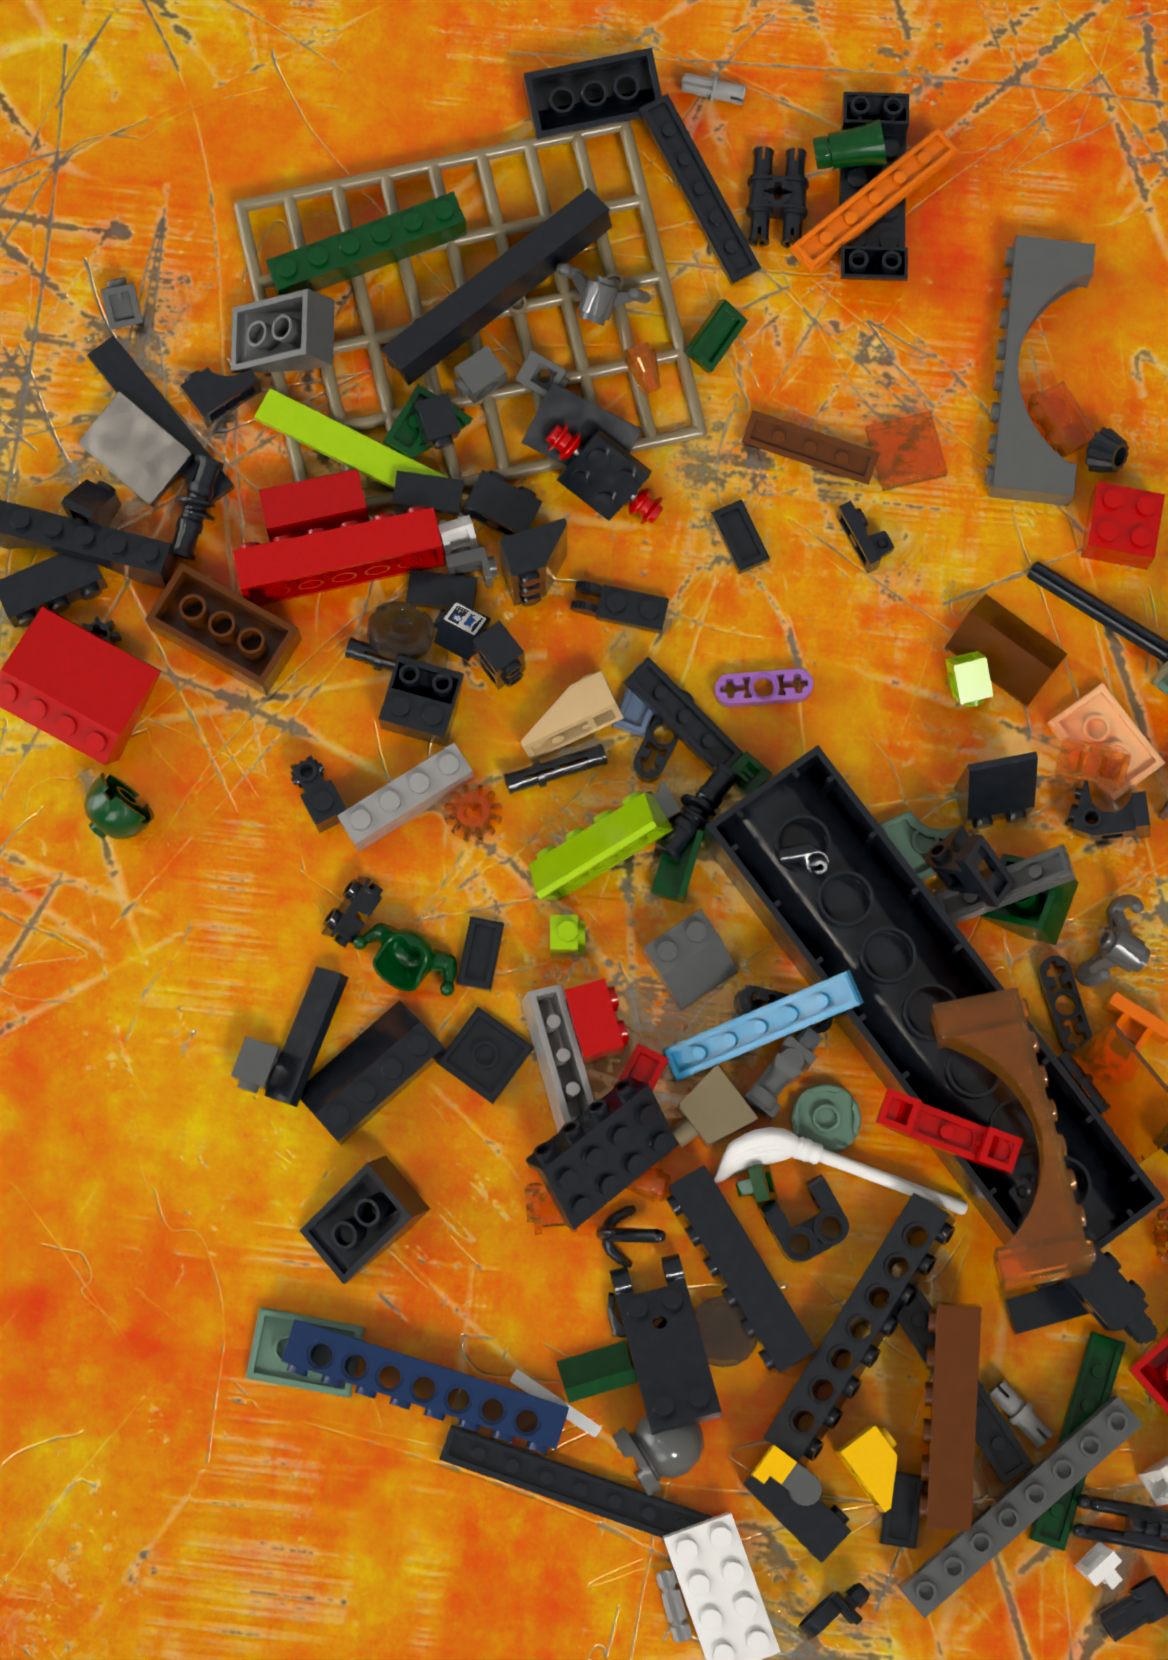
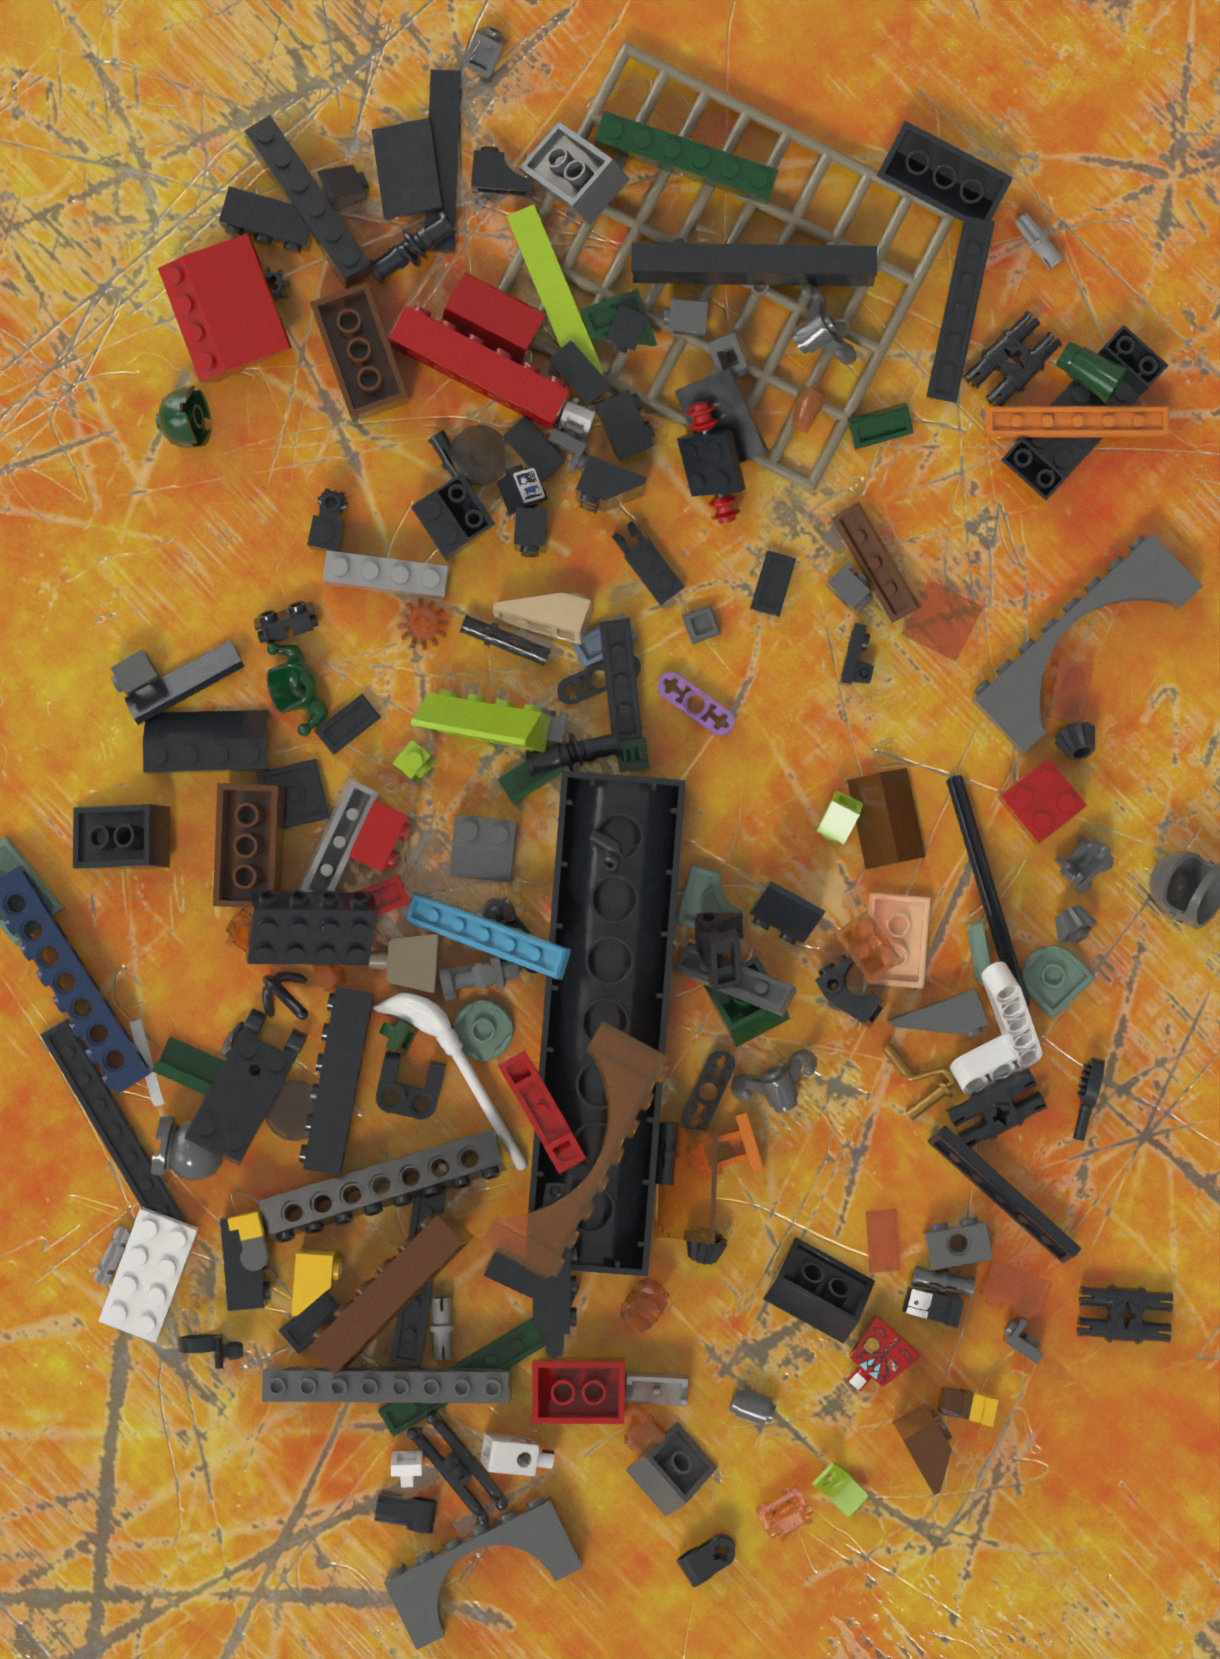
camera: 35 degrees right, 10 degrees up
none -> reddish brown brick [213,783,285,908]
none -> dark grey tile [682,605,721,645]
none -> dark grey brick [825,561,873,611]

